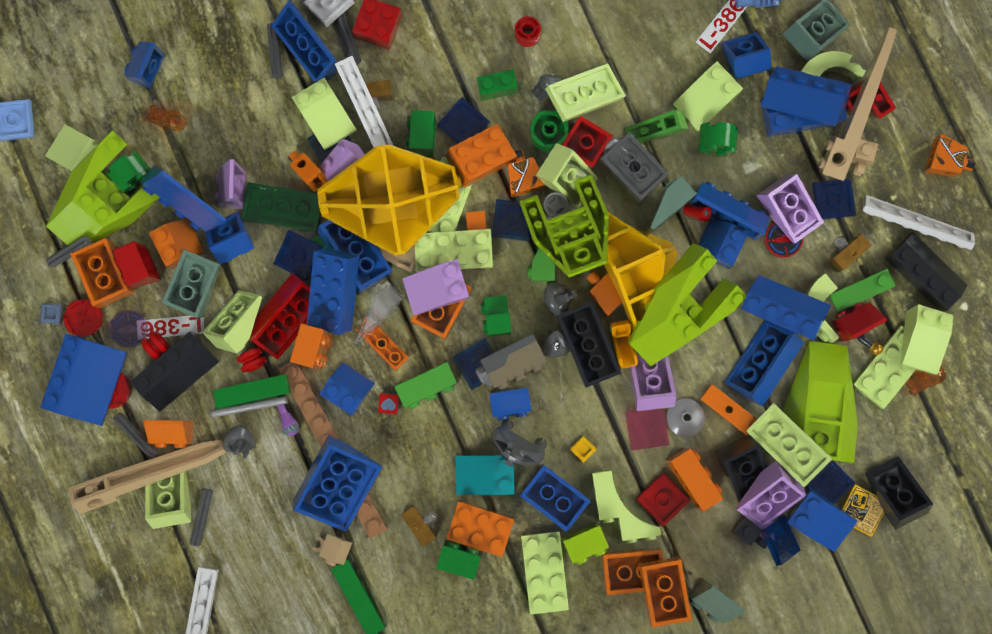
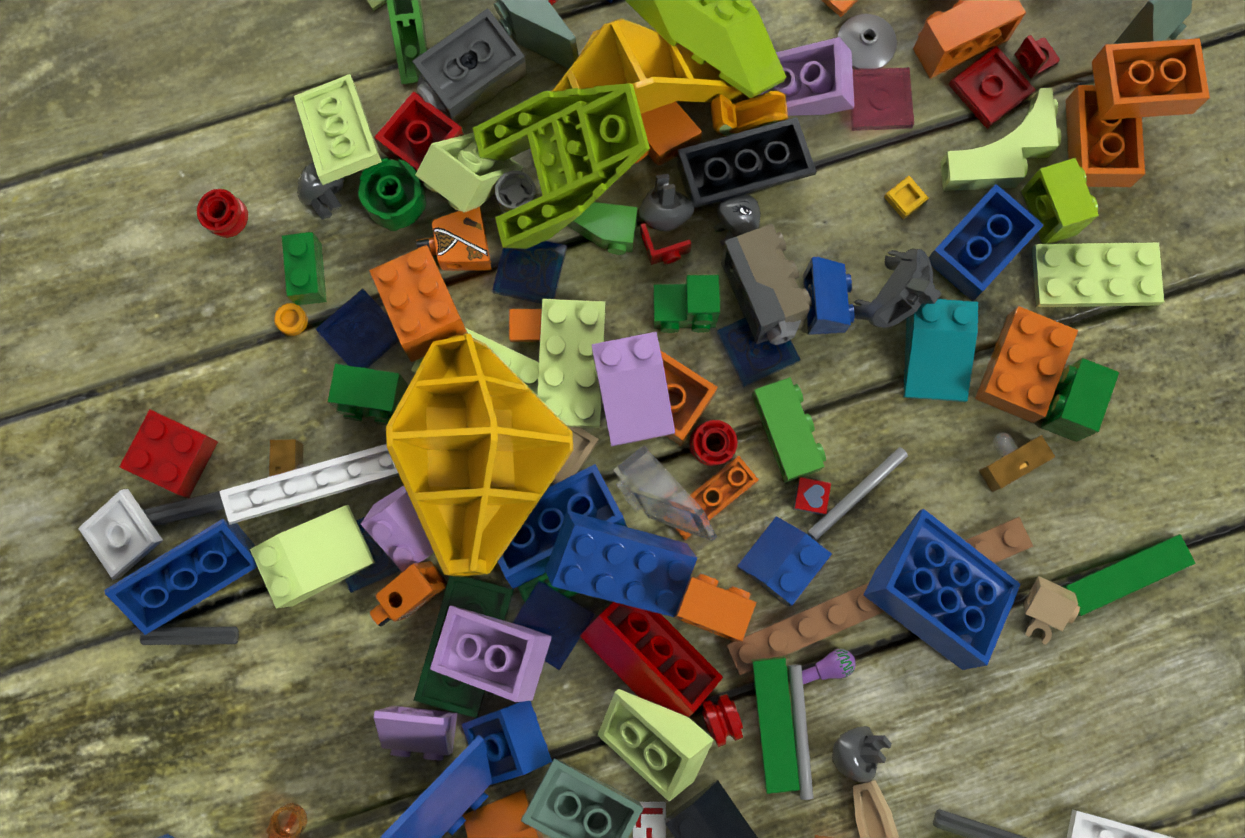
camera: 85 degrees left, 5 degrees down
none -> light orange tile [274,303,308,336]
none -> lavender slope [430,606,552,702]
none -> red bracket [640,223,692,265]
none -> red wheel [689,420,738,466]
none -> light grey piece [807,447,908,541]
none -> red bracket [1014,35,1060,78]

